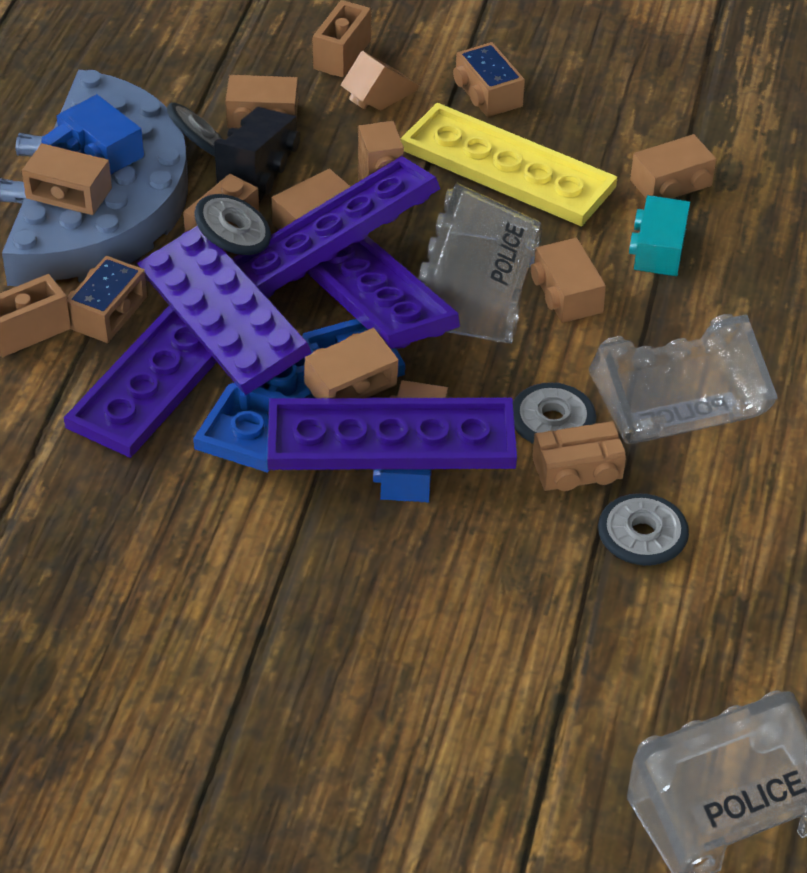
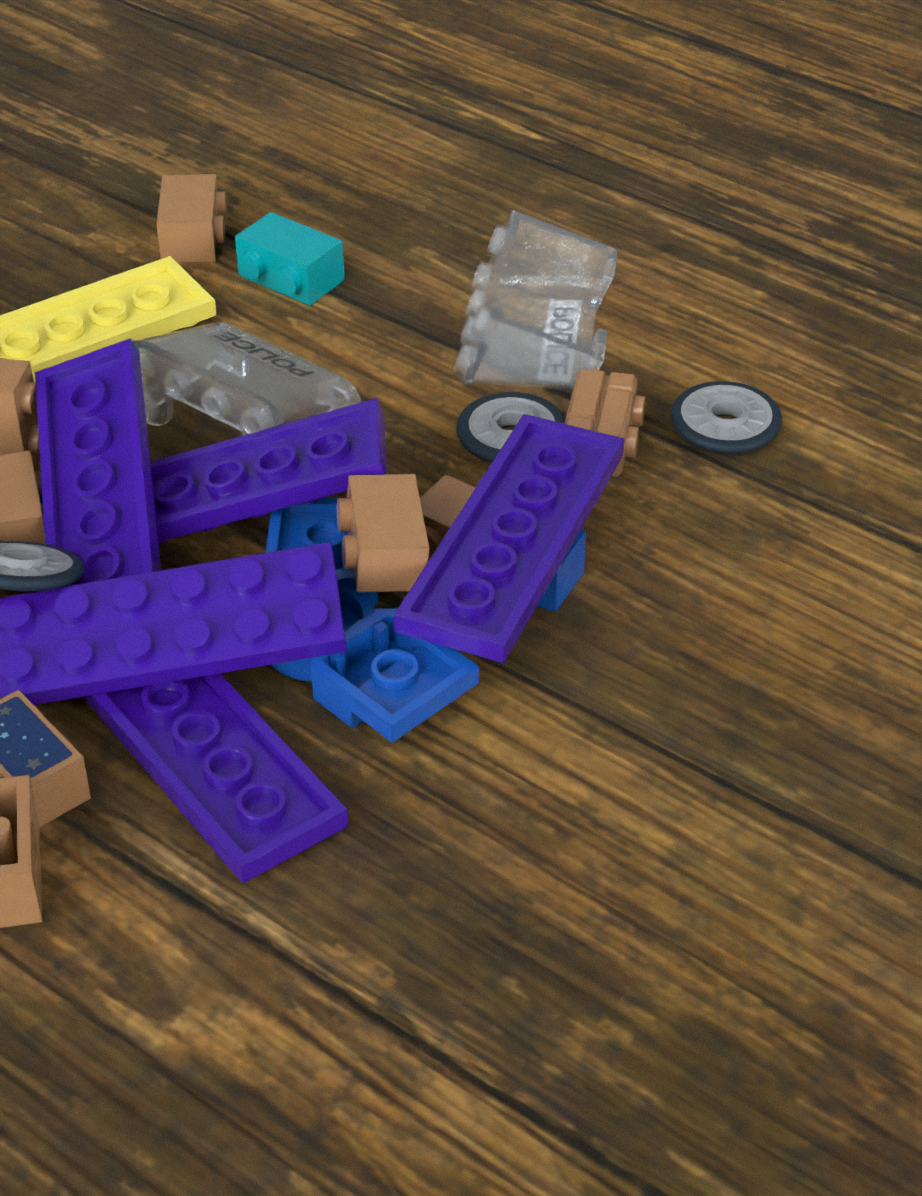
camera: 65 degrees left, 5 degrees down
medium nougat brick [531,238,606,323] -> none

